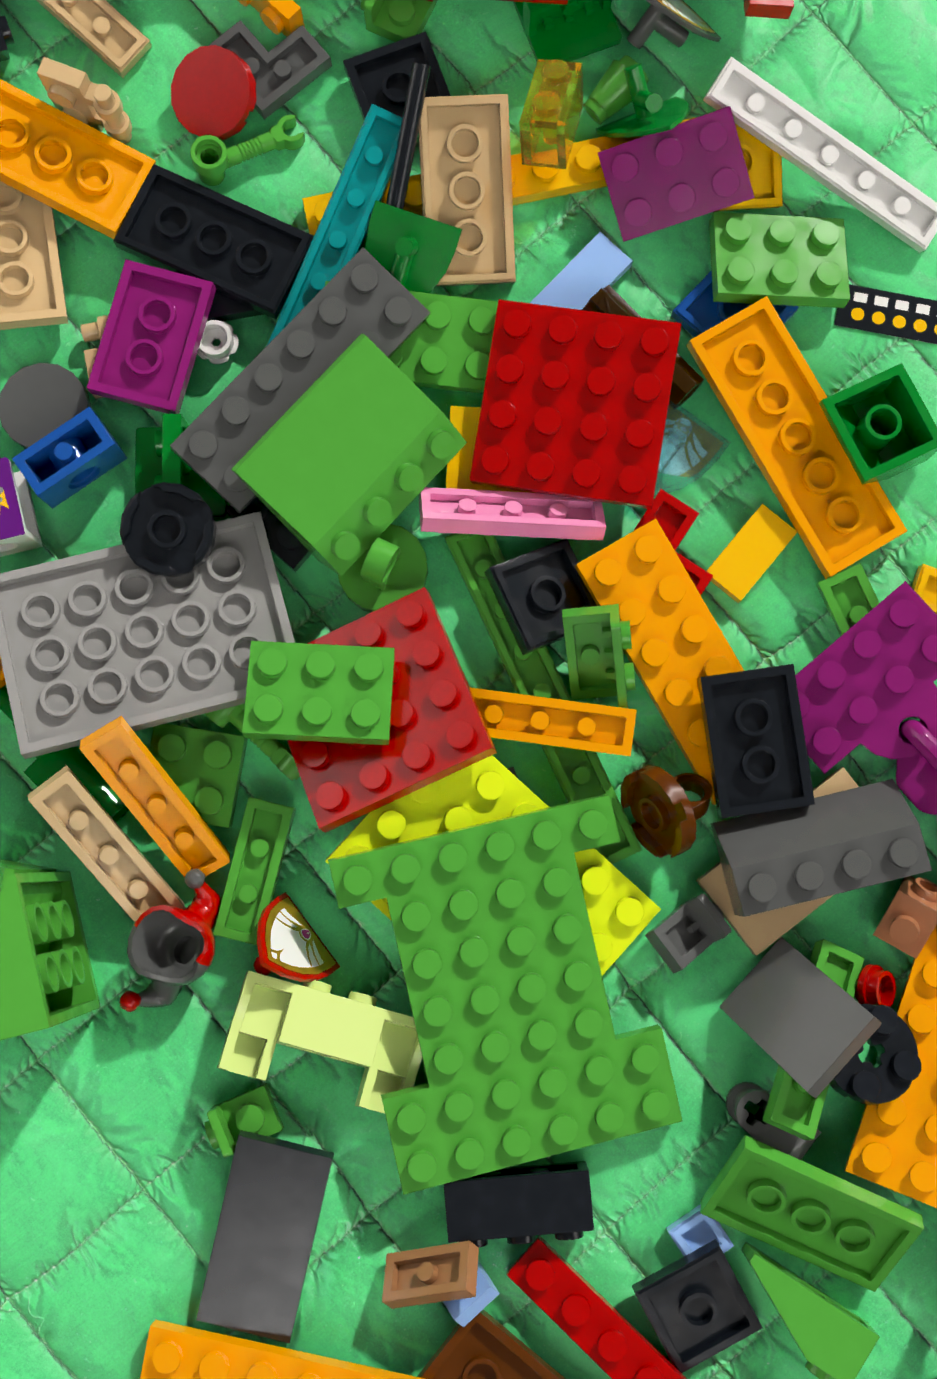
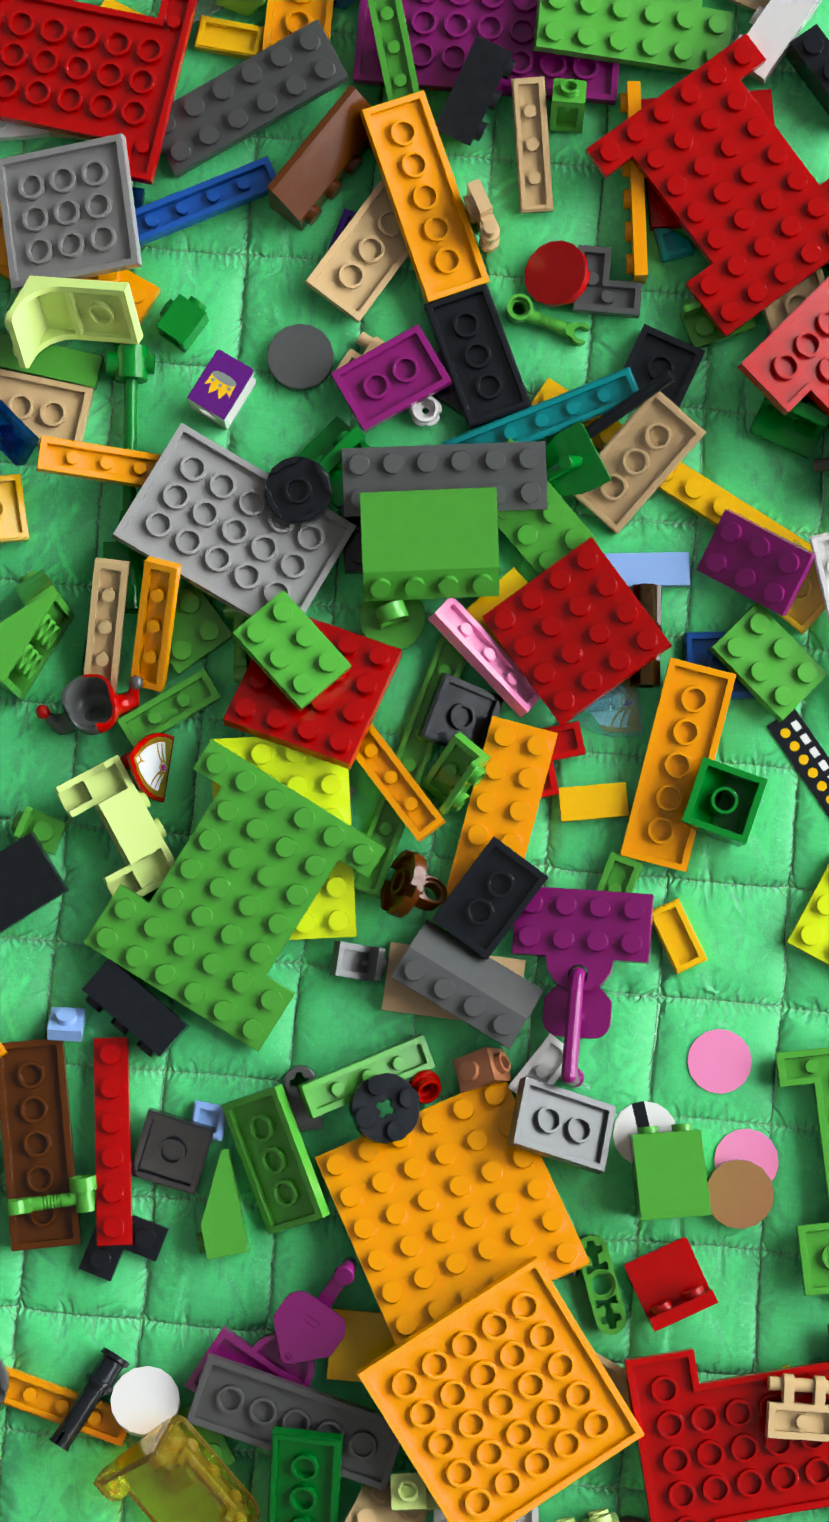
camera: 45 degrees right, 0 degrees up
blue brick [12,406,127,509] -> none
medium nougat plate [382,1241,479,1309] -> none
clear yellow brick [519,59,583,169] -> none
bright green cone [583,55,649,125] -> none
green shield [596,63,689,138] -> none
dark grey tile [720,937,882,1099] -> none

